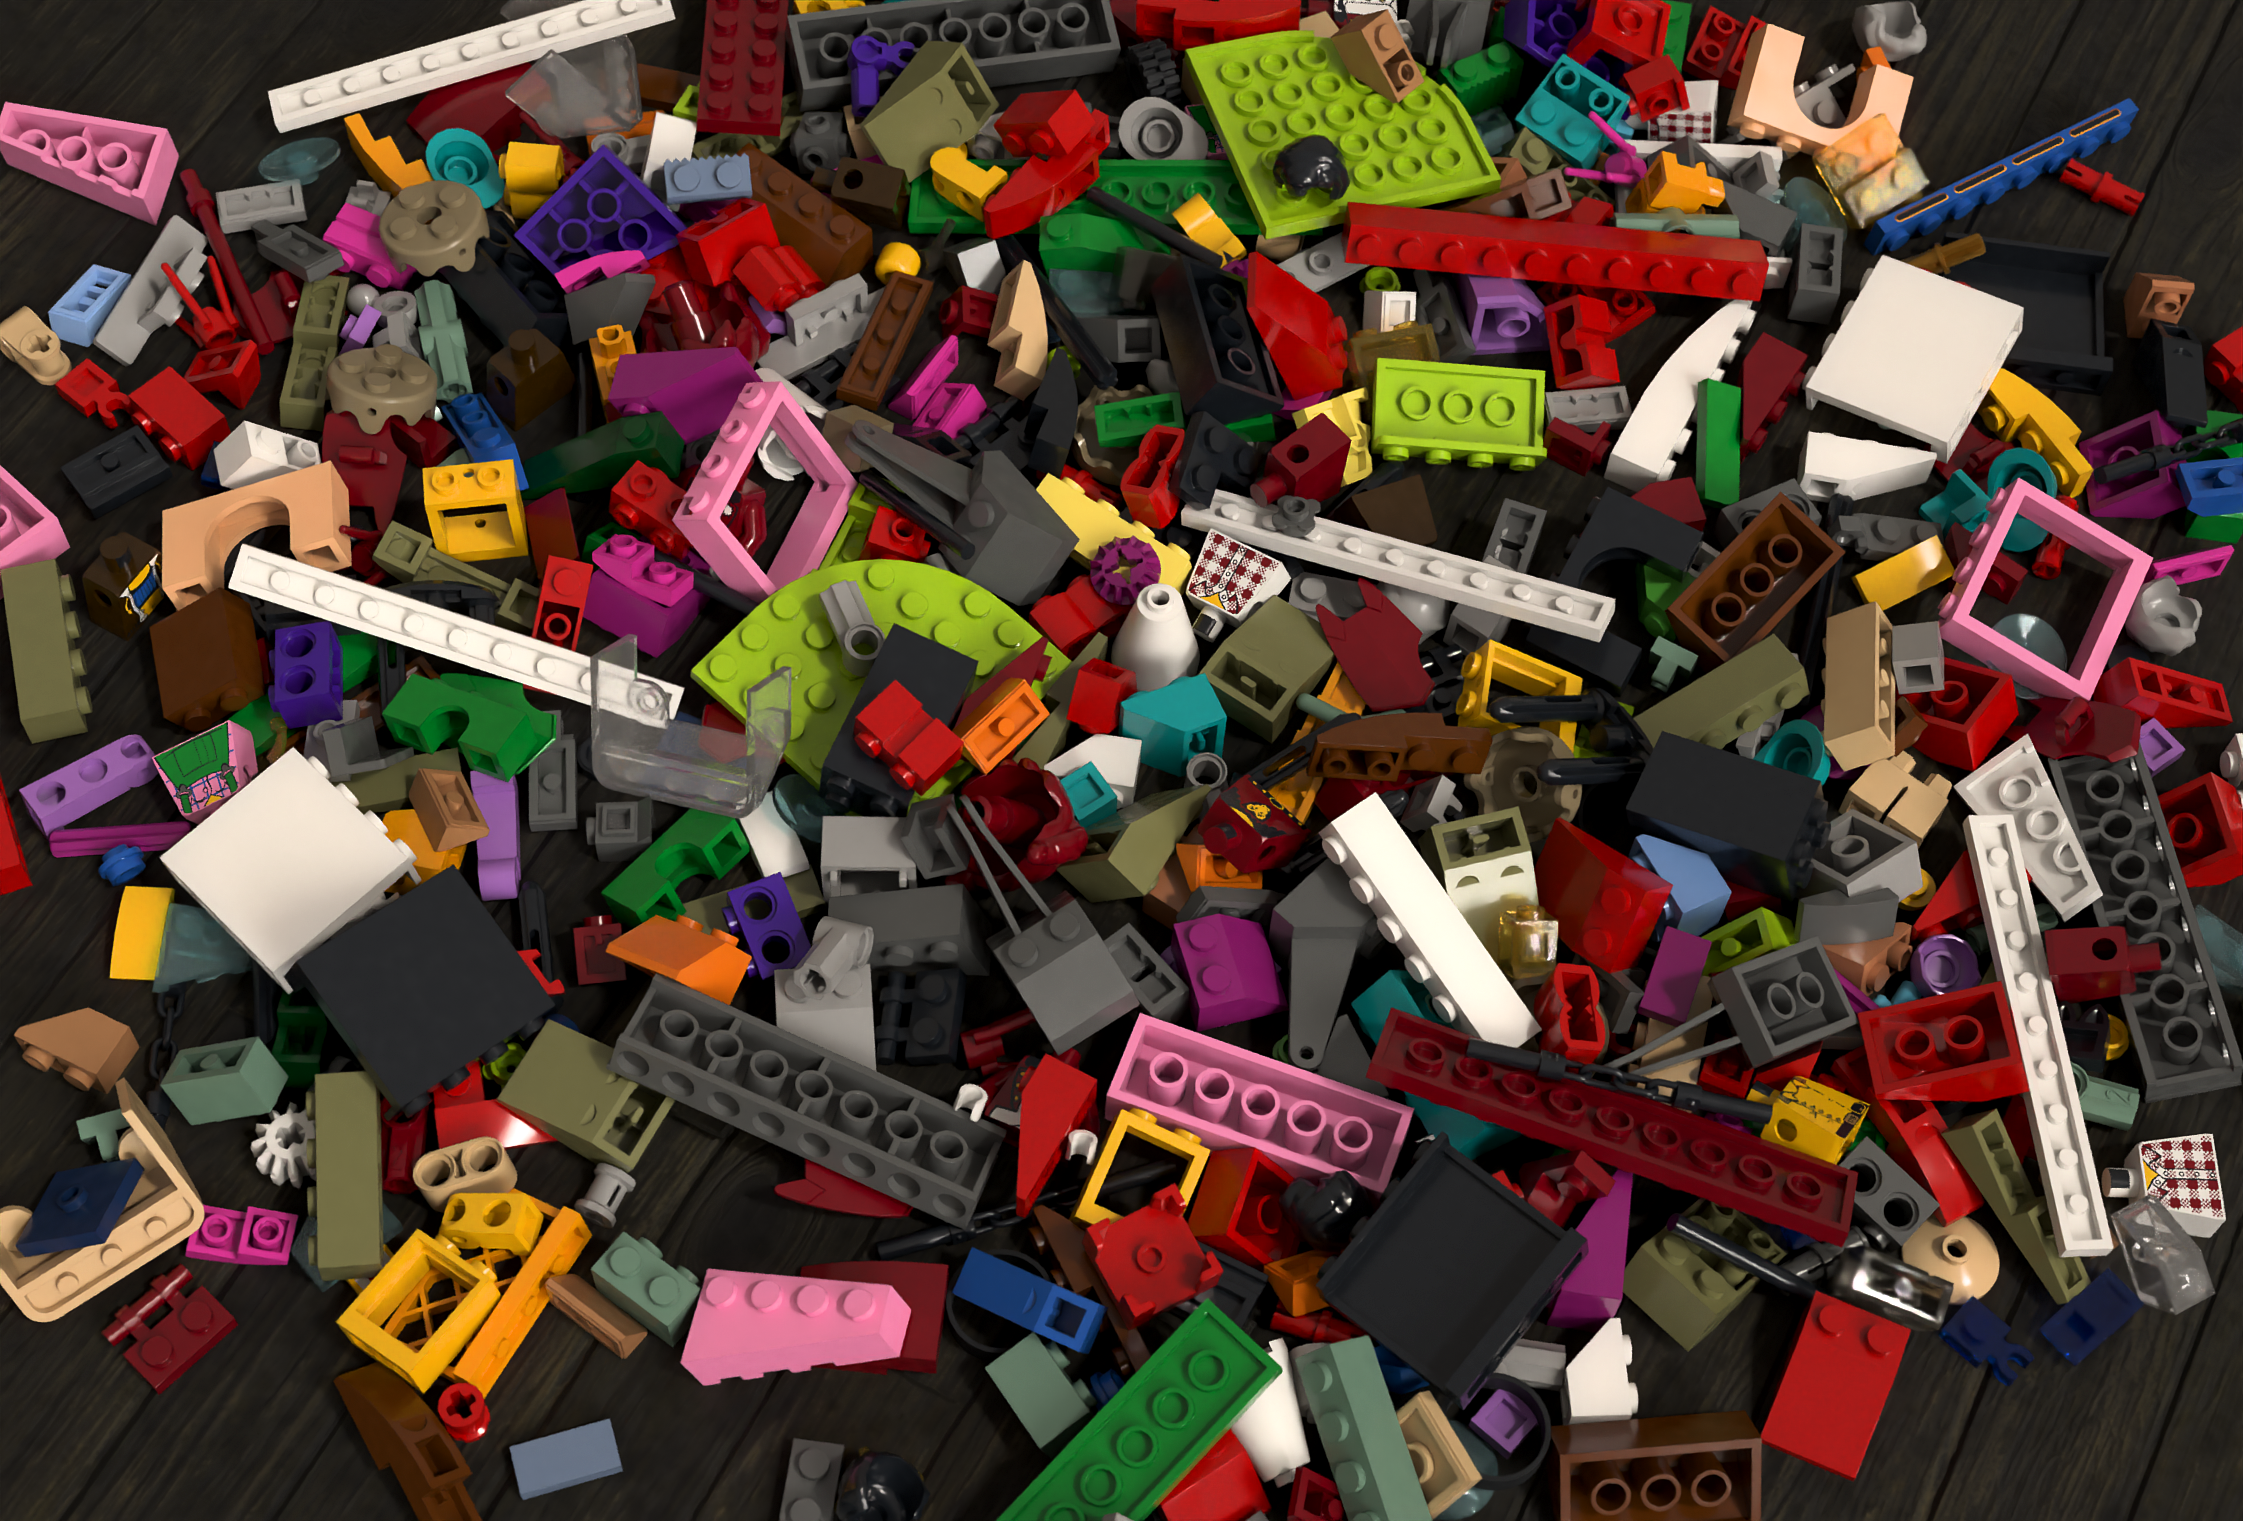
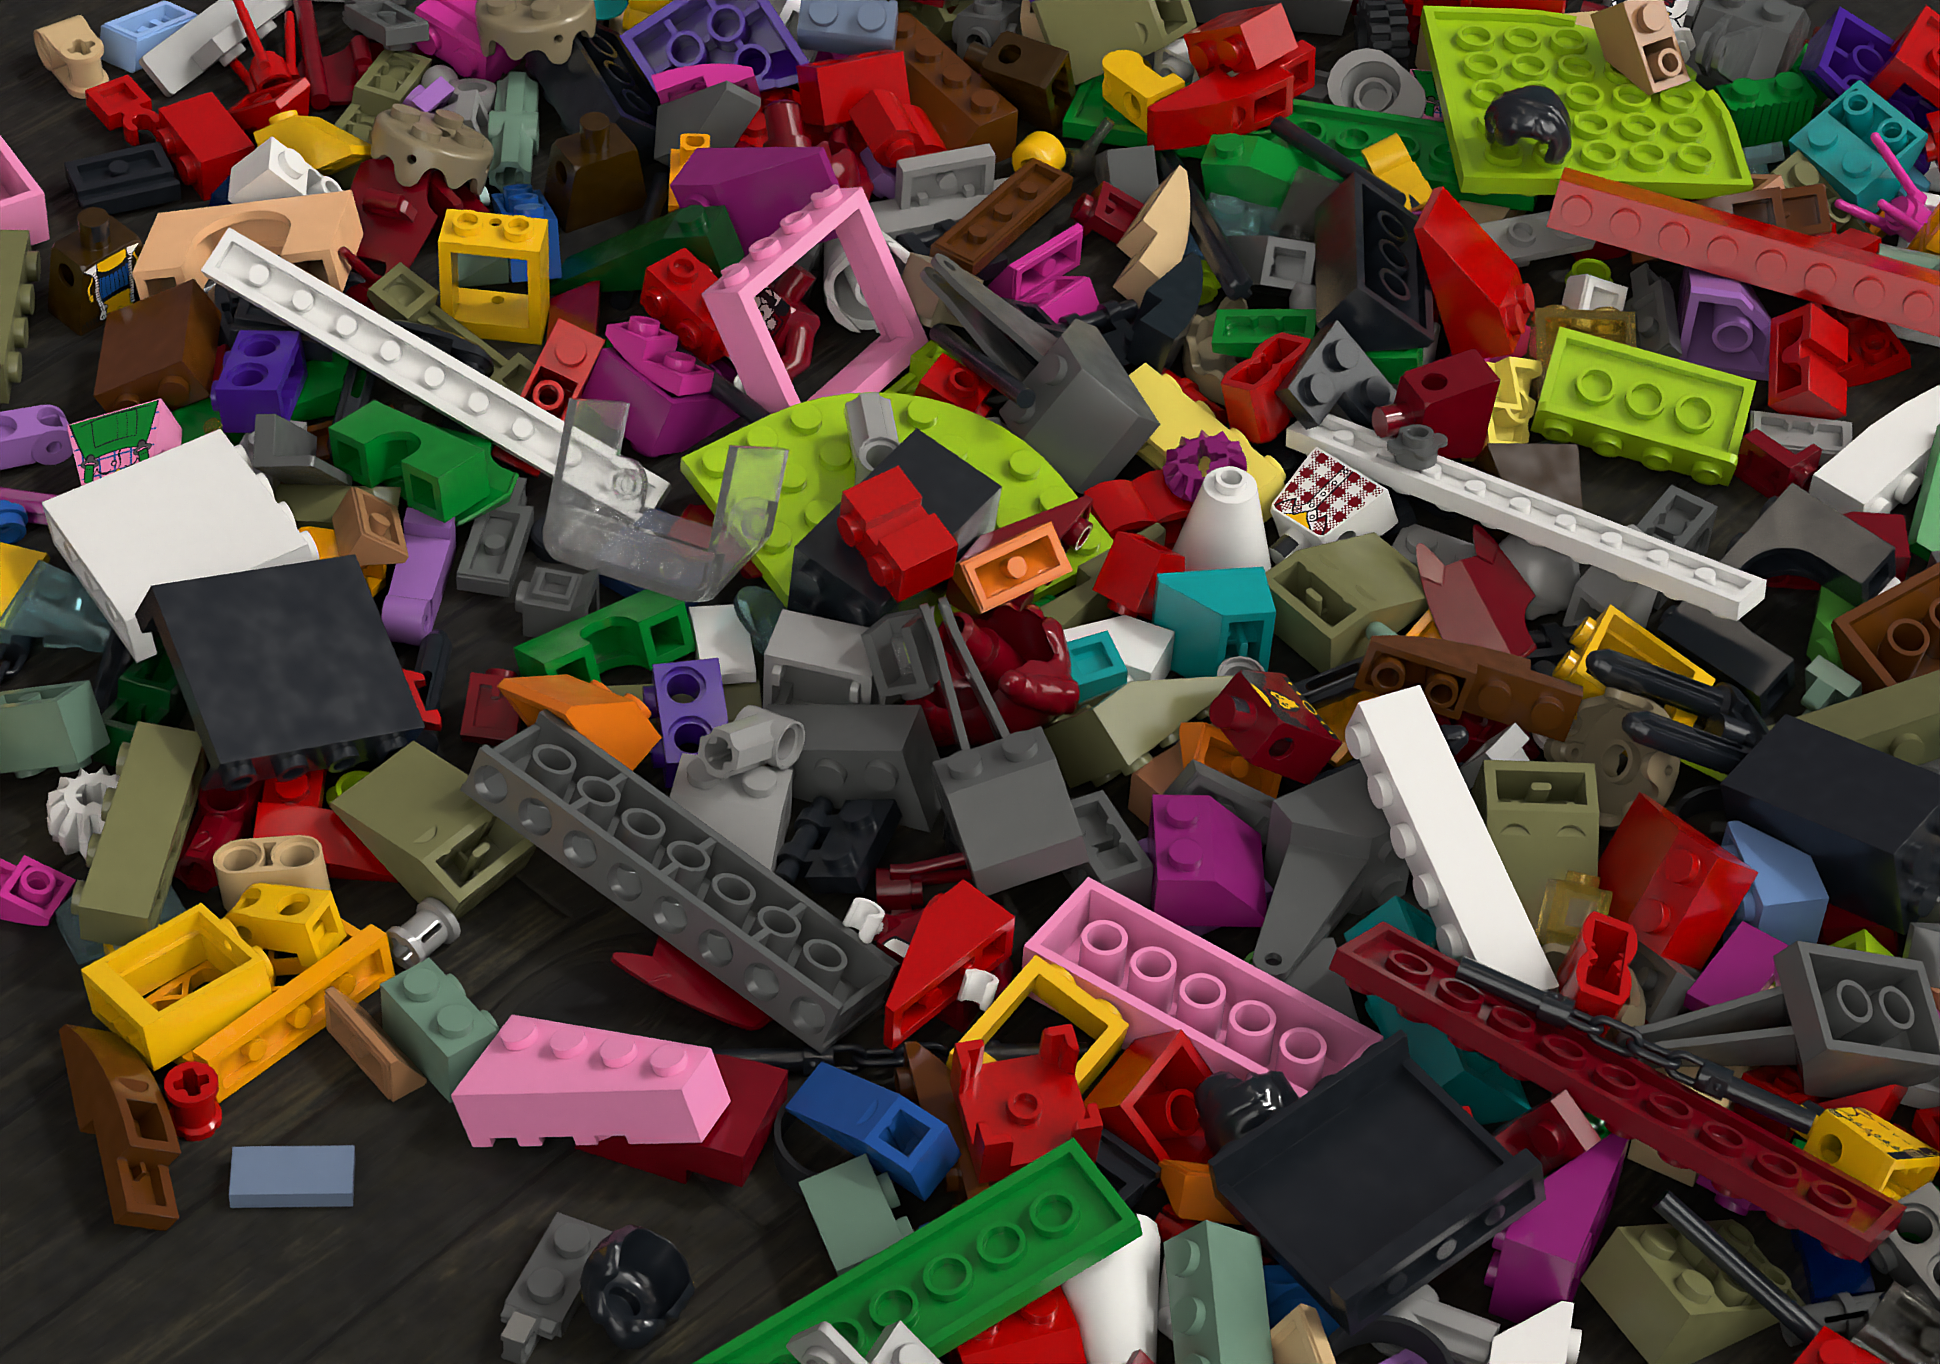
camera: 15 degrees right, 15 degrees down
none -> yellow slope [253,110,372,176]

